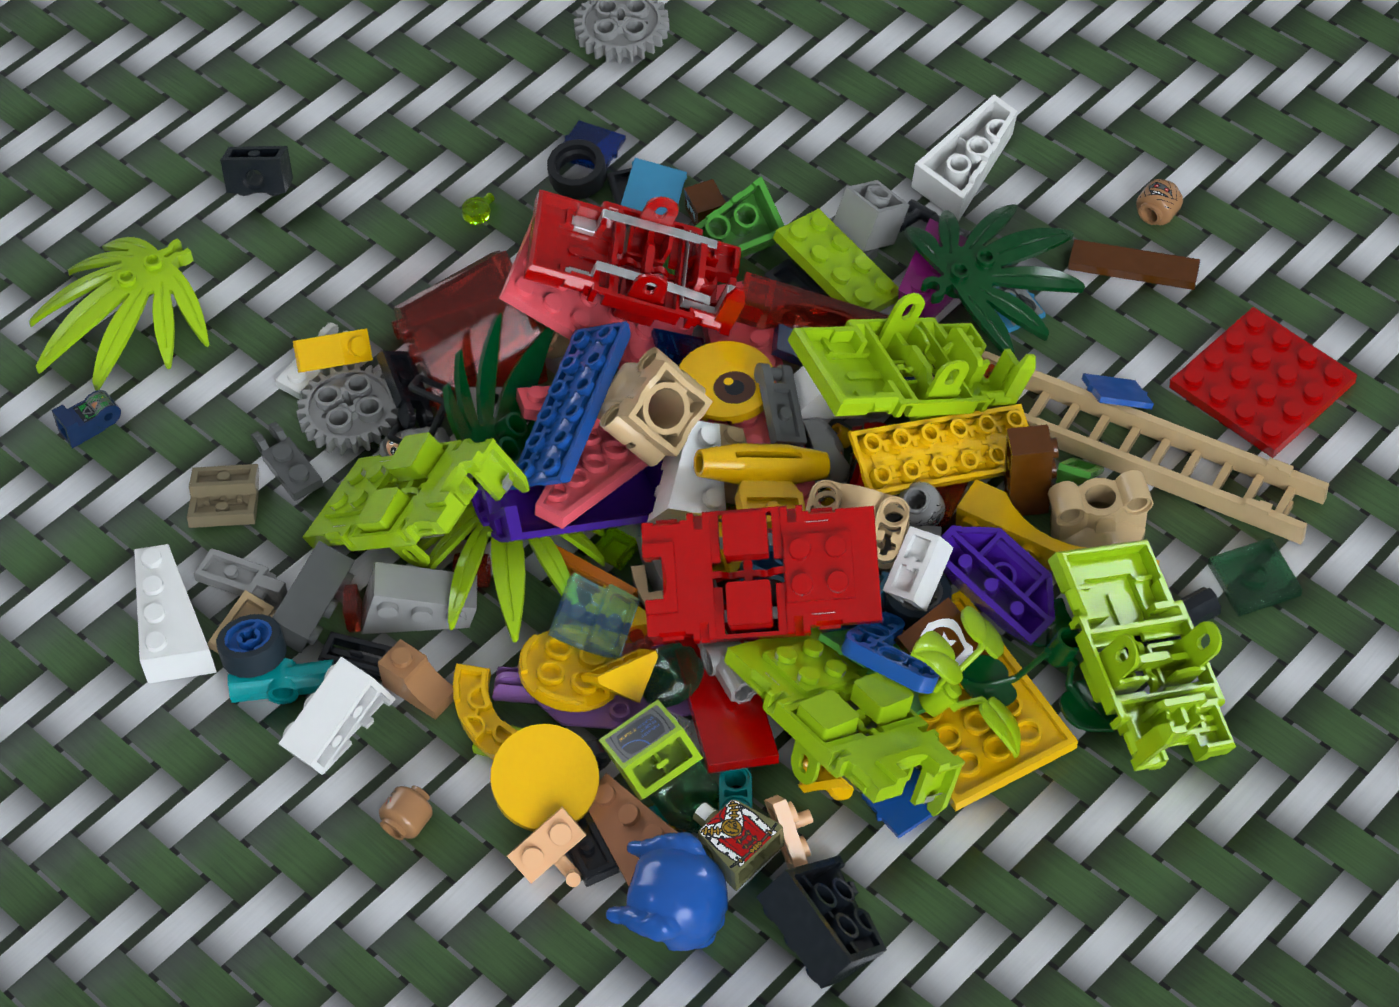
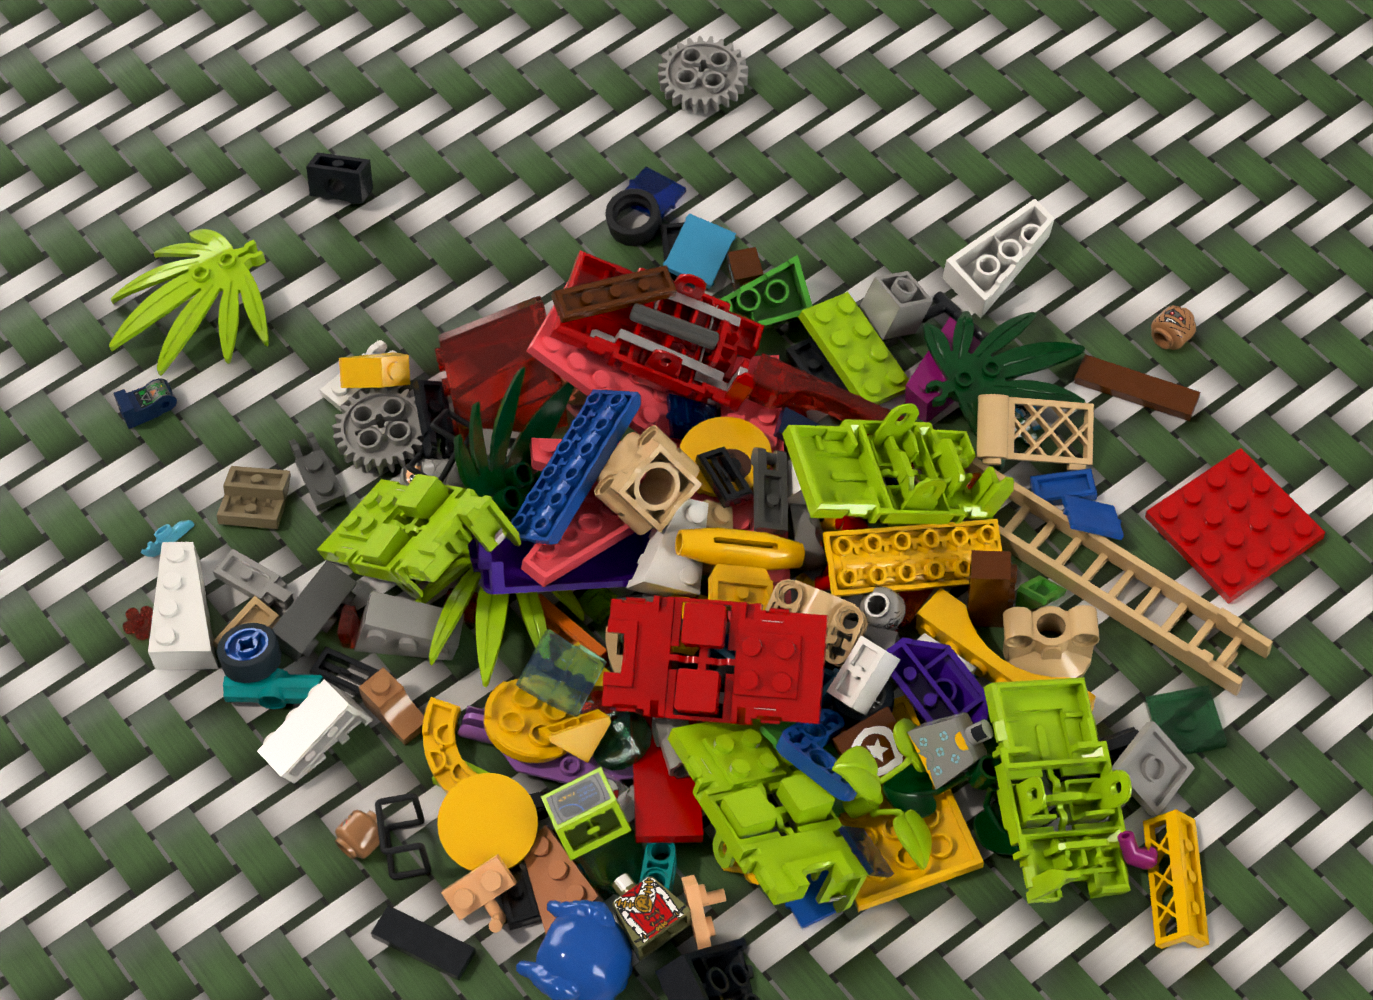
camera: 10 degrees right, 5 degrees up
clear neon green piece [461,193,495,224] -> none
none -> clear red plant [123,606,153,640]
none -> medium azure piece [141,520,194,557]
none -> black tile [371,905,476,981]
none -> black piece [375,793,432,880]
none -> reddish brown tile [551,265,677,323]
none -> dark grey axle [630,303,719,350]
none -> black tile [695,447,753,508]
none -> piece [838,825,894,878]
none -> light grey torso [907,712,993,789]
none -> tan piece [976,394,1094,471]
none -> blue tile [1030,468,1097,506]
none -> light grey plate [1112,722,1195,816]
none -> magenta arm [1117,831,1158,870]
none -> yellow fence [1143,809,1210,949]

